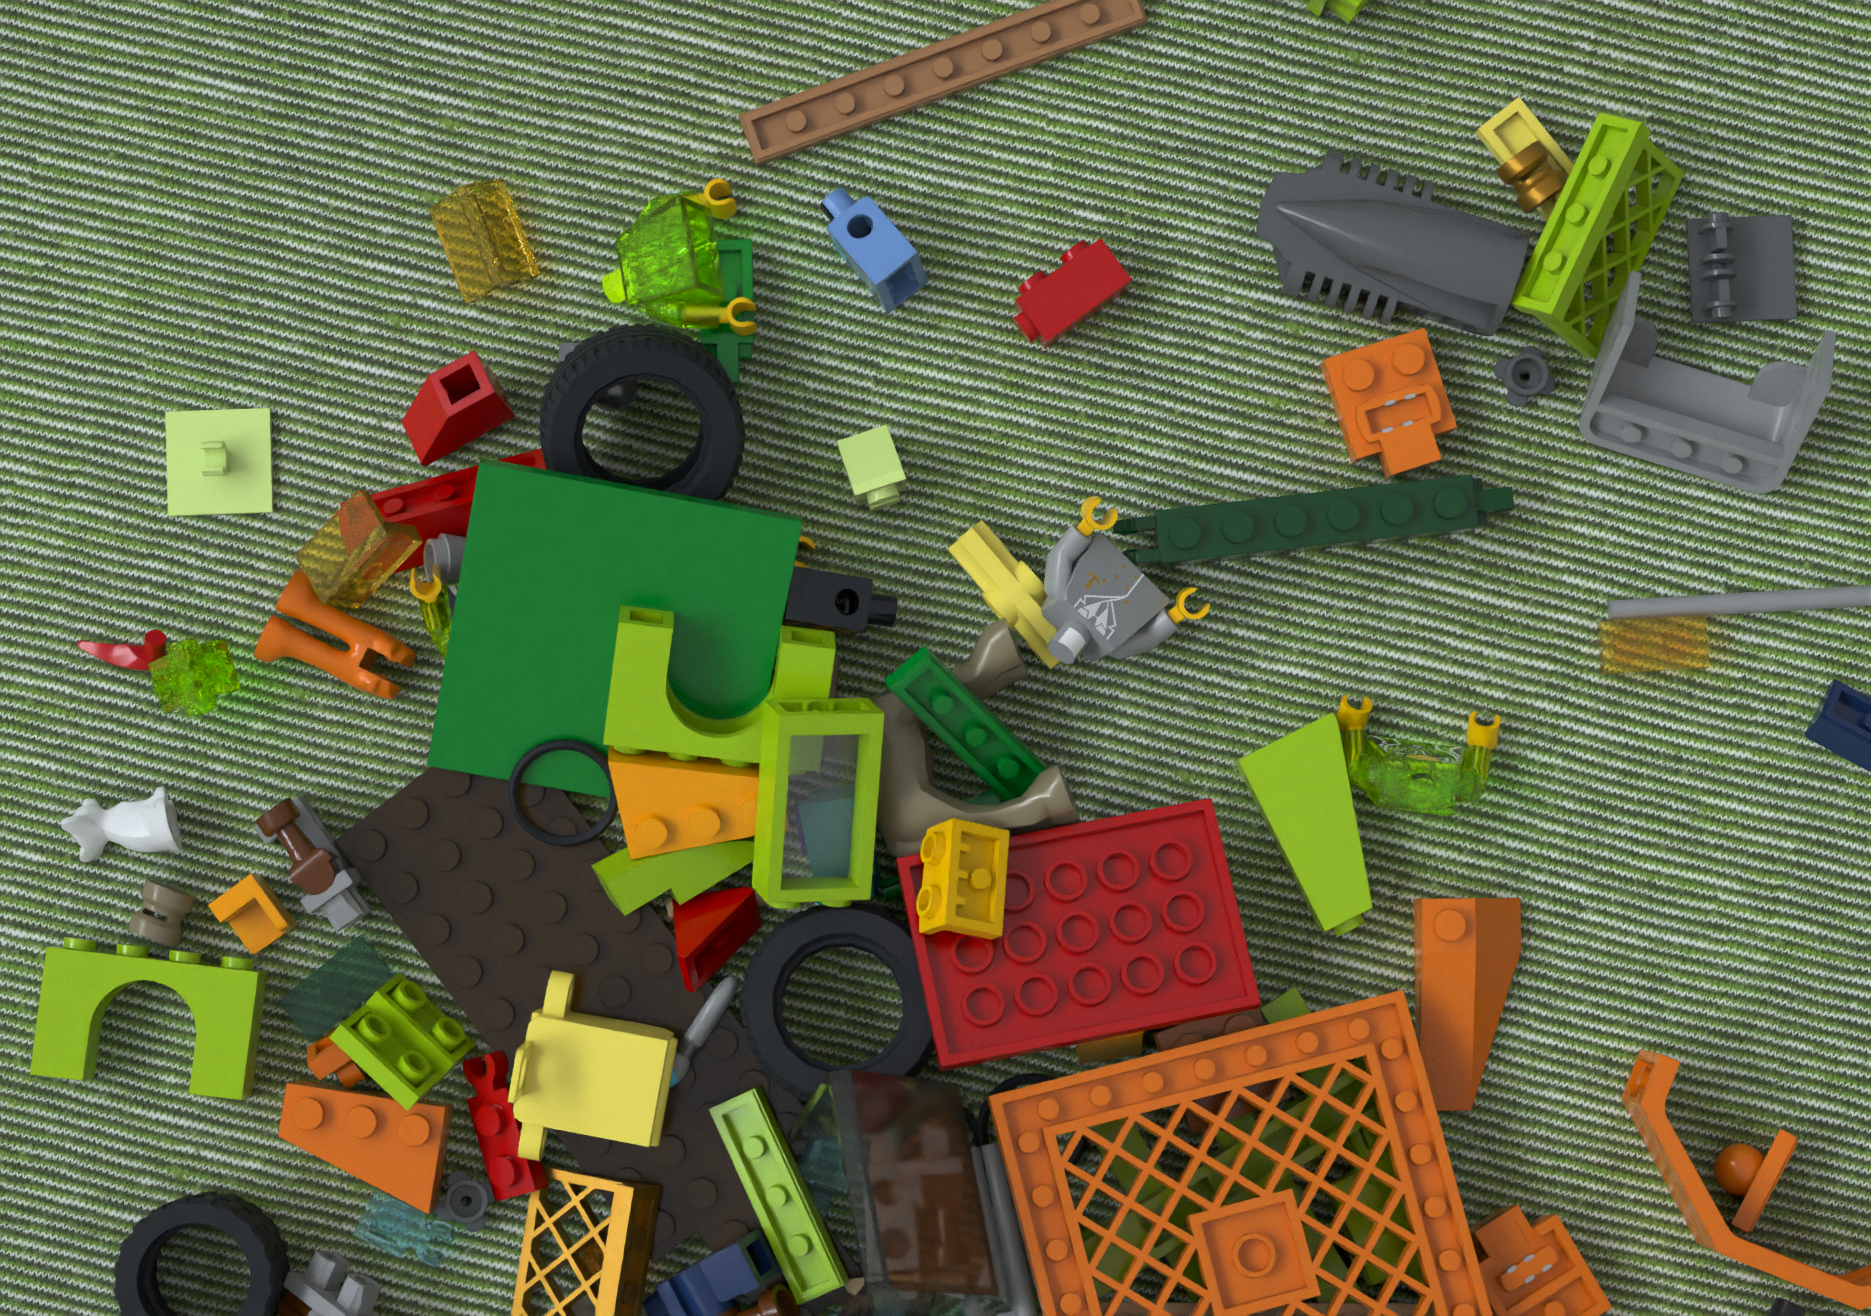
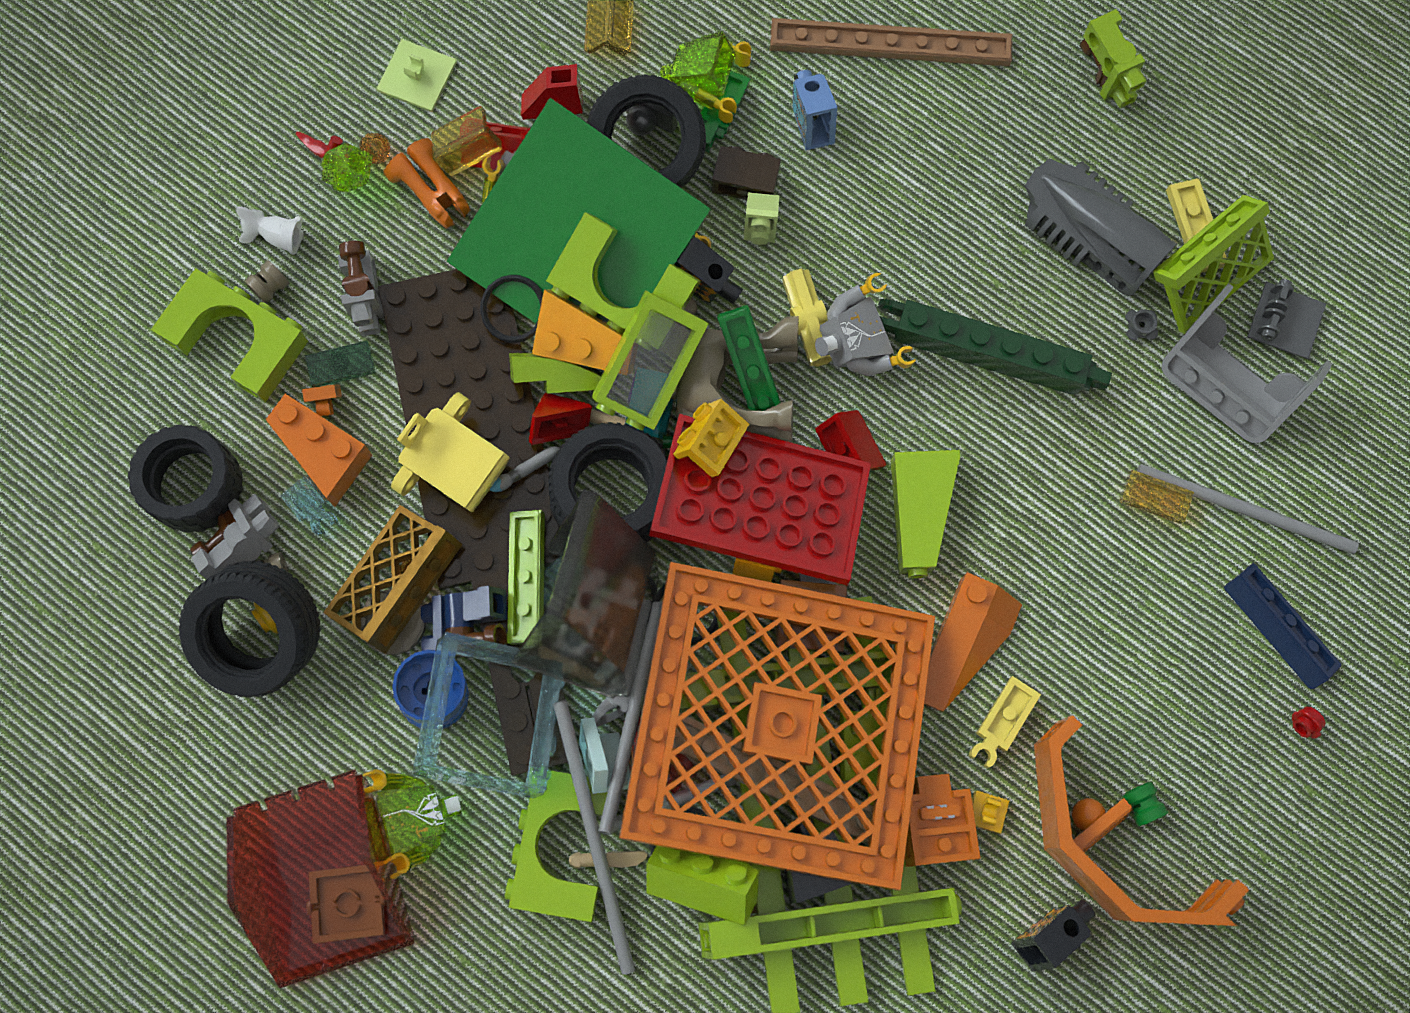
camera: 20 degrees right, 10 degrees down
light orange panel [208,874,297,954] -> none
lime slope [329,972,476,1111] -> none
dark grey plate [435,1171,495,1232] -> none
red plate [463,1050,548,1202] -> none
red brick [1013,238,1132,349] -> none
orange piece [1320,327,1457,480] -> none
clear neon green torso [1336,695,1501,816] -> none
pearl gold wheel [1495,140,1567,214] -> none
none -> clear orange plate [359,133,390,164]
none -> dark brown brick [712,146,781,200]
none -> red panel [814,410,886,471]
none -> light yellow plate [969,676,1041,768]
none -> yellow tile [972,790,1010,834]
none -> green wheel [1121,781,1168,827]

